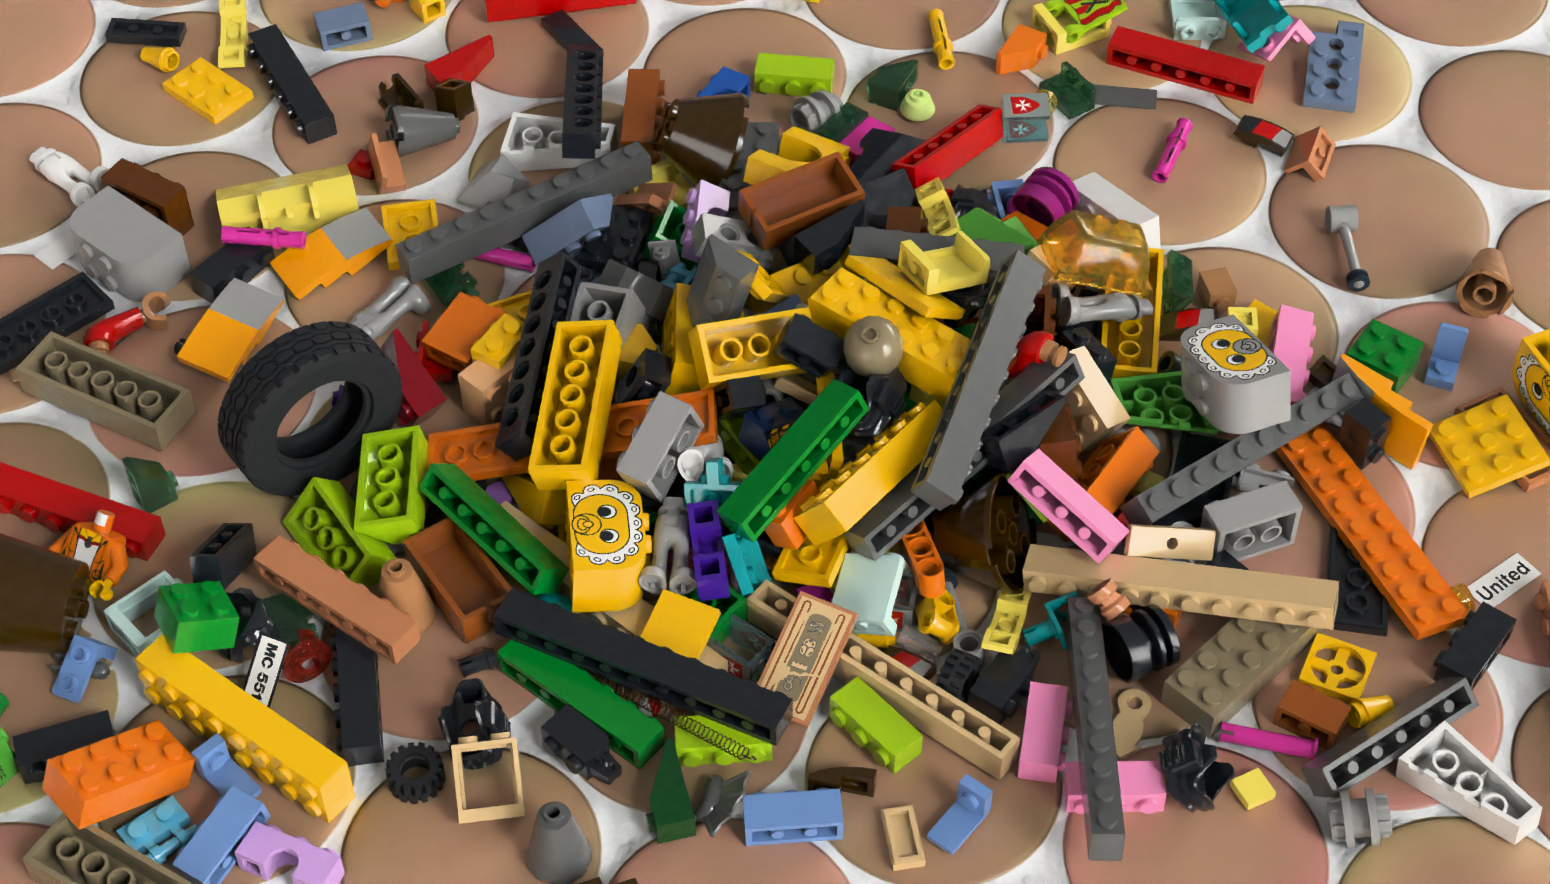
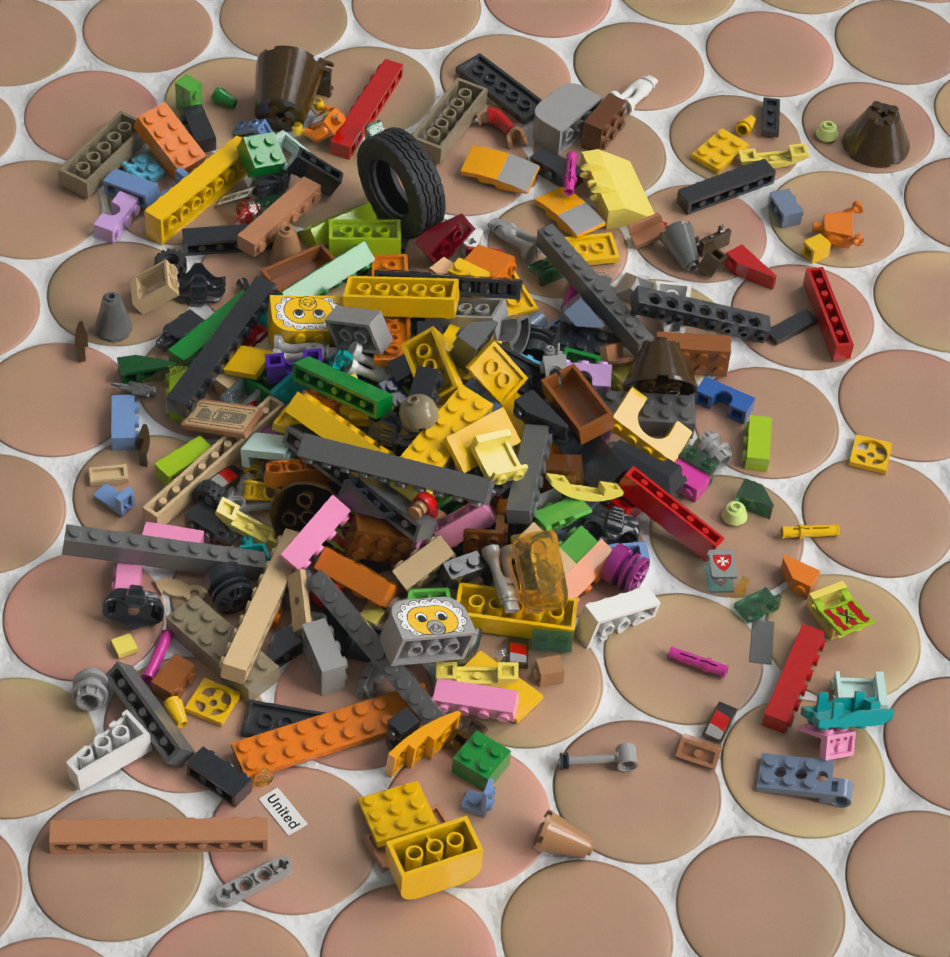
camera: 85 degrees right, 0 degrees up
nougat wheel [1087,578,1130,622] -> none

